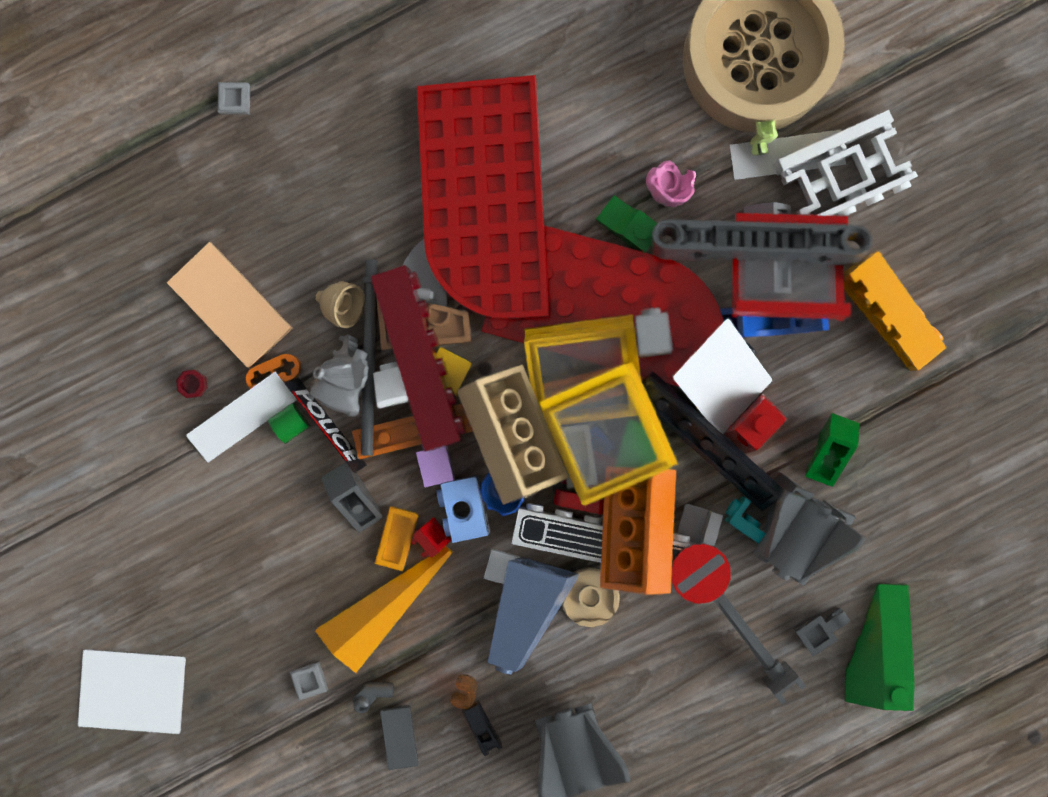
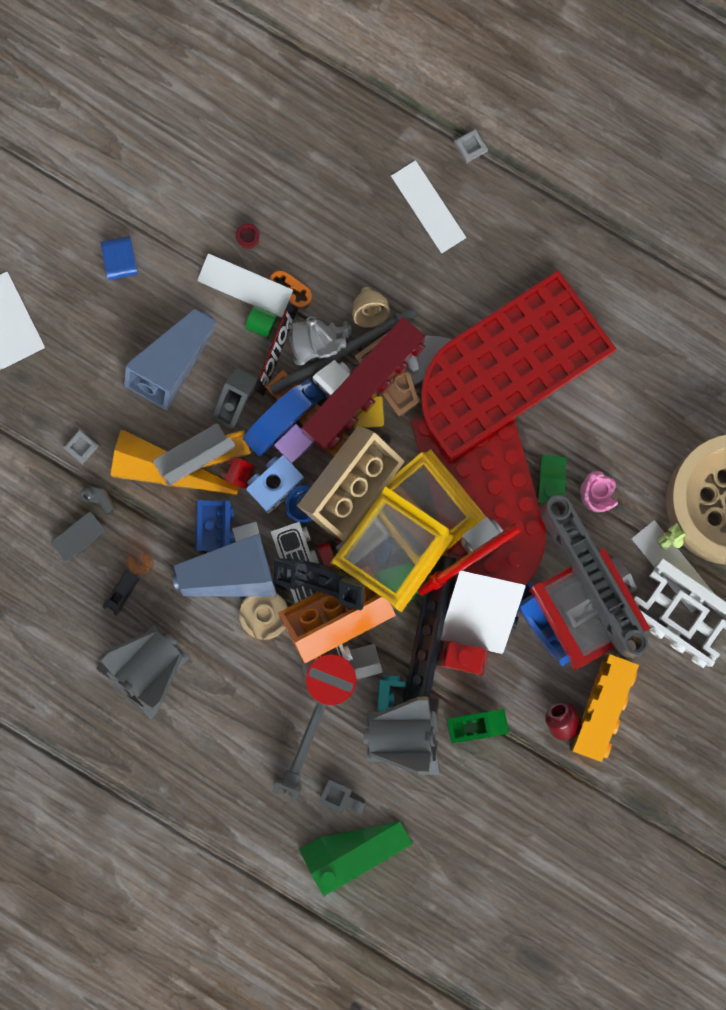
camera: 50 degrees right, 5 degrees down
light nougat tile [167,242,293,369] -> none
none -> blue piece [101,236,138,280]
none -> sand blue slope [124,309,216,411]
none -> light grey panel [153,424,235,487]
none -> blue bracket [195,500,234,552]
none -> blue arch [243,378,326,457]
none -> black slope [273,558,365,611]
none -> white sticker [391,160,466,254]
none -> red bar [418,521,524,596]
none -> dark red head [545,702,582,740]

